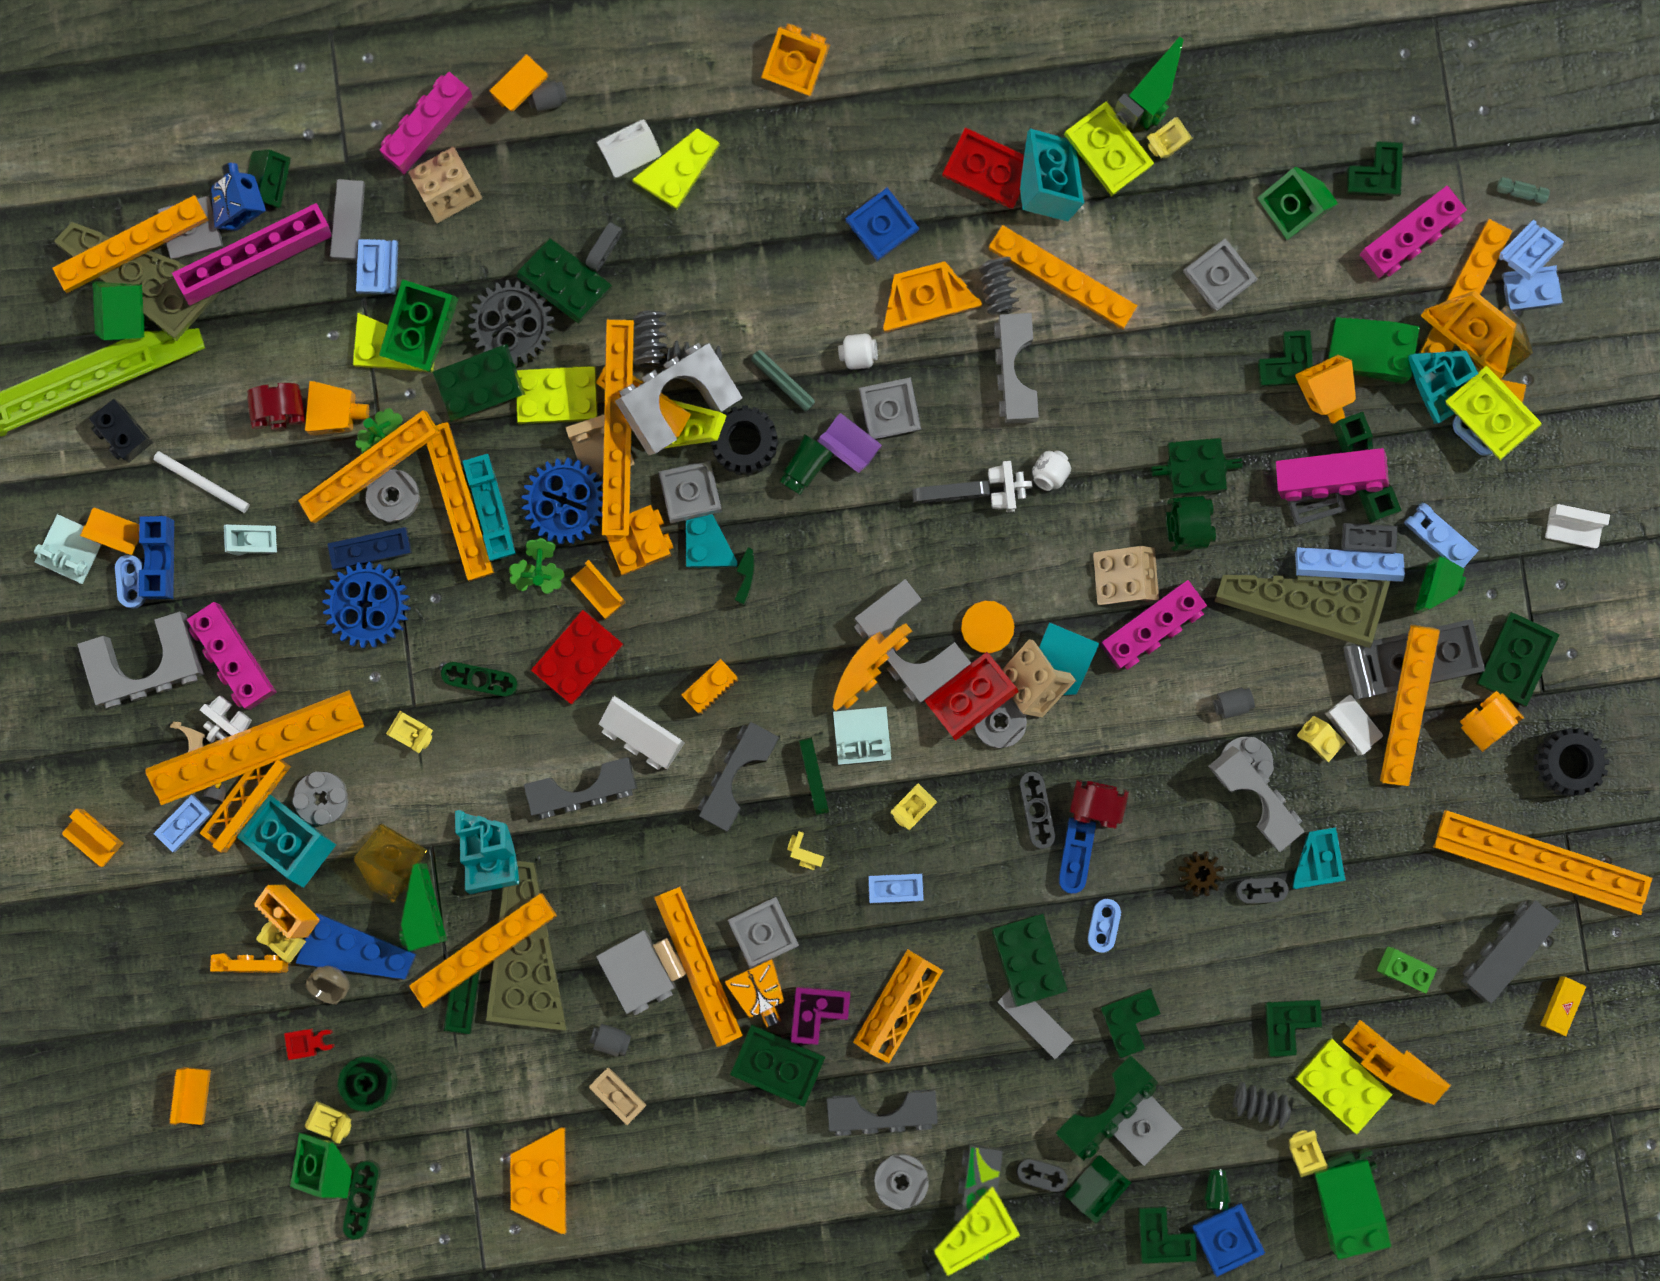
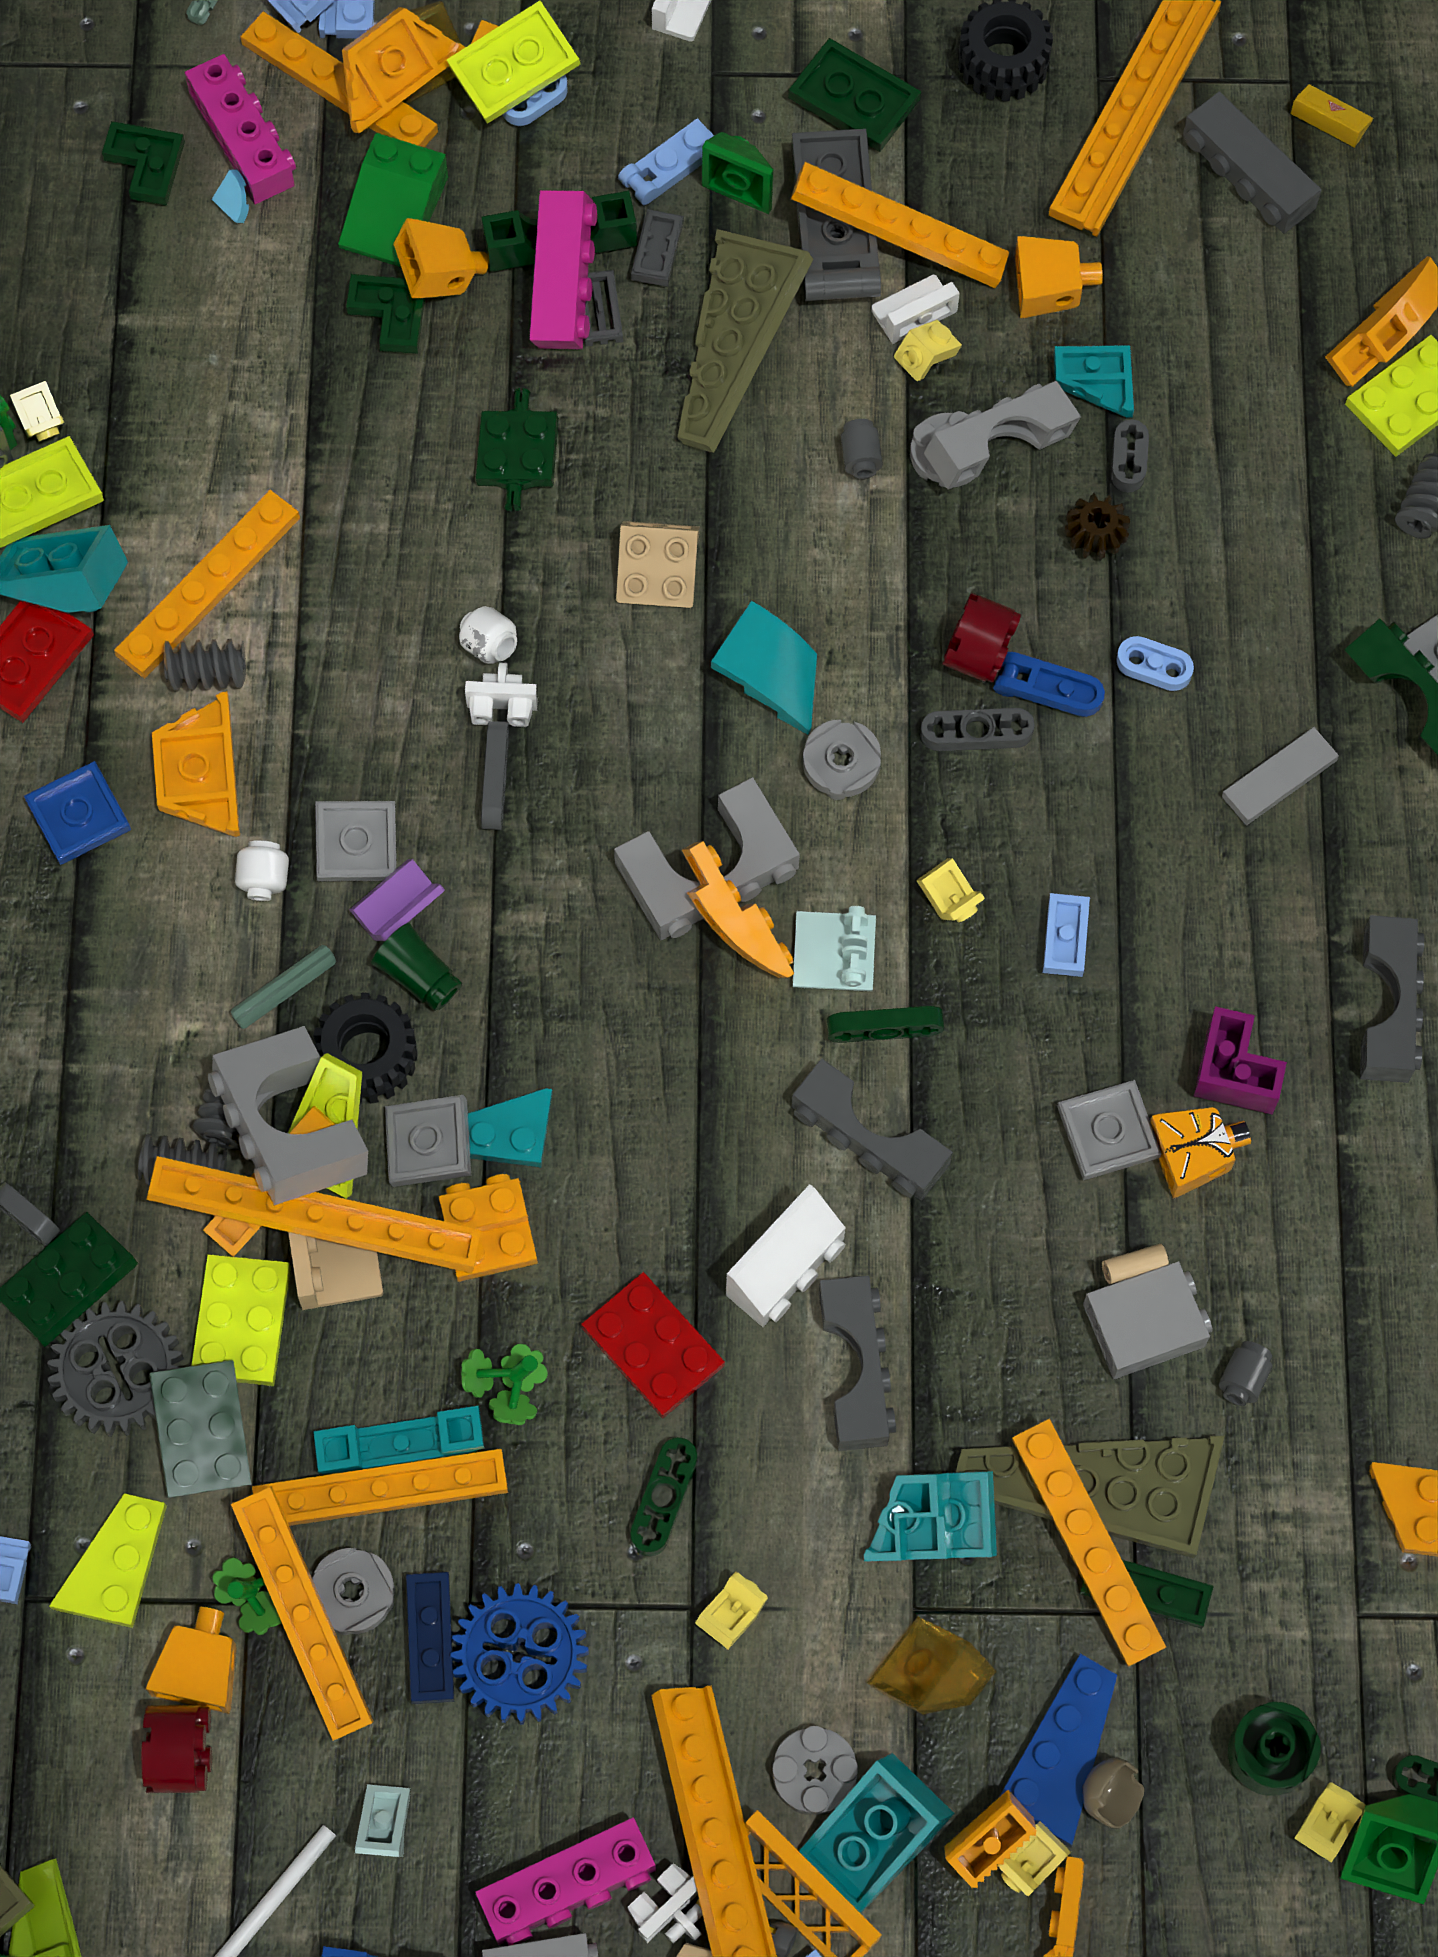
camera: 85 degrees left, 15 degrees down
red plate [284,1028,335,1060] -> none
green slope [379,279,459,372] -> none
green slope [399,863,448,951] -> none
blue gear [522,458,603,544] -> none
light orange panel [570,560,626,619] -> none
tan plate [589,1067,647,1125] -> none
light orange plate [654,887,743,1047] -> none
light orange brick [682,659,738,715] -> none
dark green plate [730,1025,826,1107] -> none
dark green slope [734,547,755,606] -> none
light yellow bracket [787,831,824,870] -> none
light orange fence [853,949,944,1064] -> none
red plate [924,652,1019,741] -> none
light orange tile [961,601,1014,654] -> none
dark green plate [991,914,1068,1007] -> none
light grey arch [994,313,1039,424] -> none
tan bracket [1002,640,1076,718] -> none
dark pink brick [1099,580,1207,670] -> none
dark green plate [1100,988,1161,1059] -> none
dark green brick [1165,496,1216,551] -> none
light grey plate [1183,238,1258,313] -> none
green slope [1257,167,1338,240] -> none
dark green plate [1265,999,1322,1057] -> none
light blue plate [1295,547,1405,582] -> none
bright green plate [1377,946,1437,994] -> none
teal slope [1408,351,1479,424] -> none
light orange brick [1460,691,1524,752] -> none
none -> medium azure tile [212,169,249,223]
none -> light orange torso [1014,236,1102,318]

